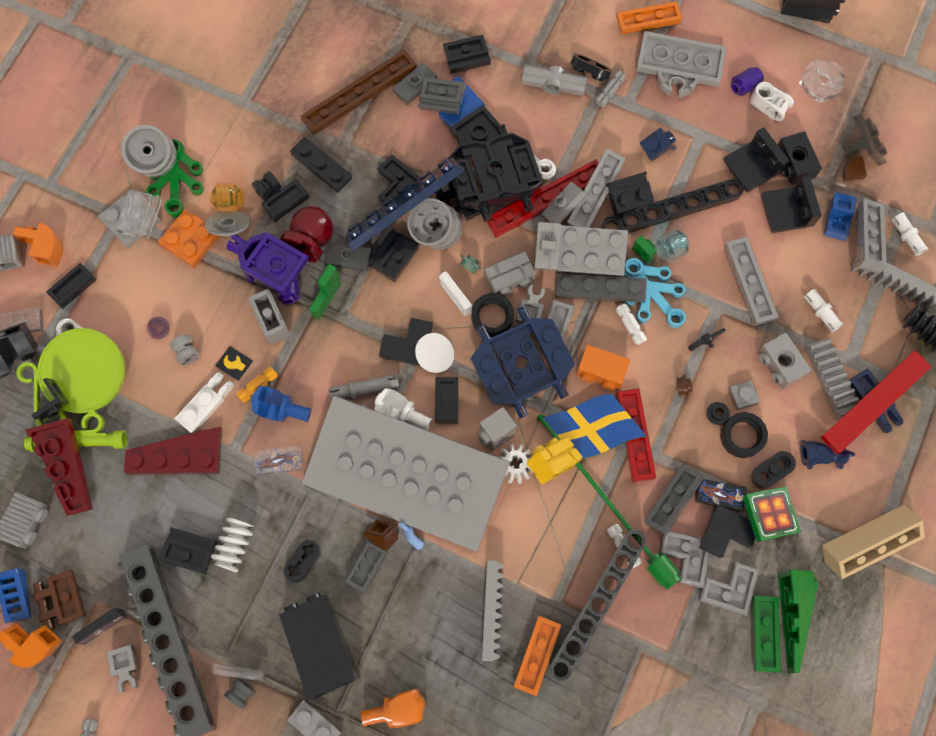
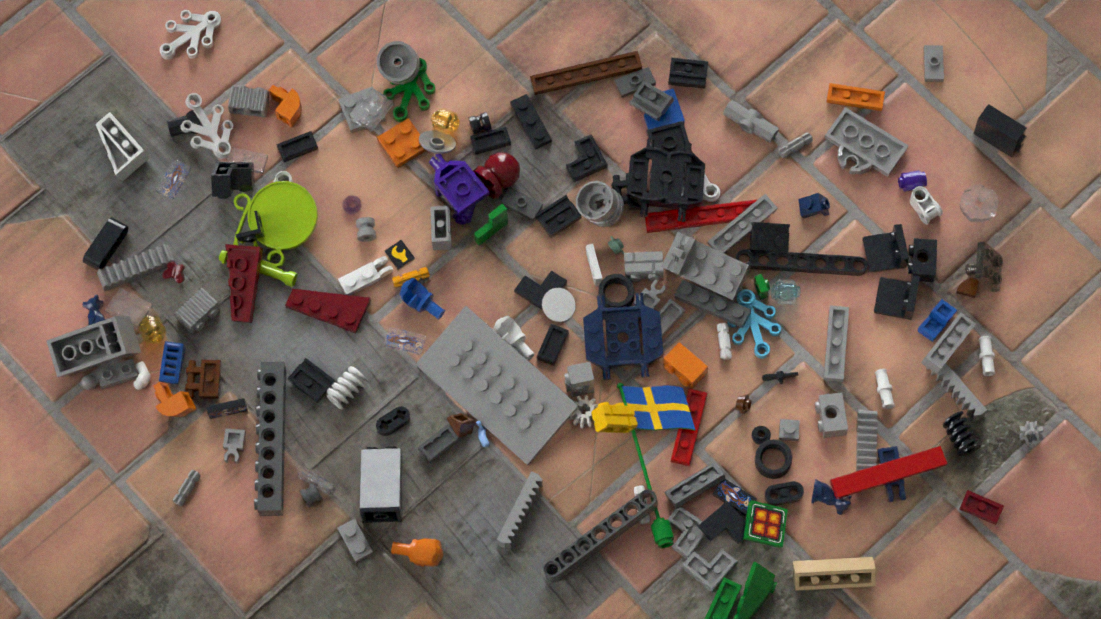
camera: 25 degrees right, 5 degrees down
light grey pin [329,374,399,401] -> none
dark blue plate [346,157,464,251] -> none
orange plate [513,616,561,696] -> none
light grey plate [542,182,586,224] -> none
black plate [570,54,612,81] -> none

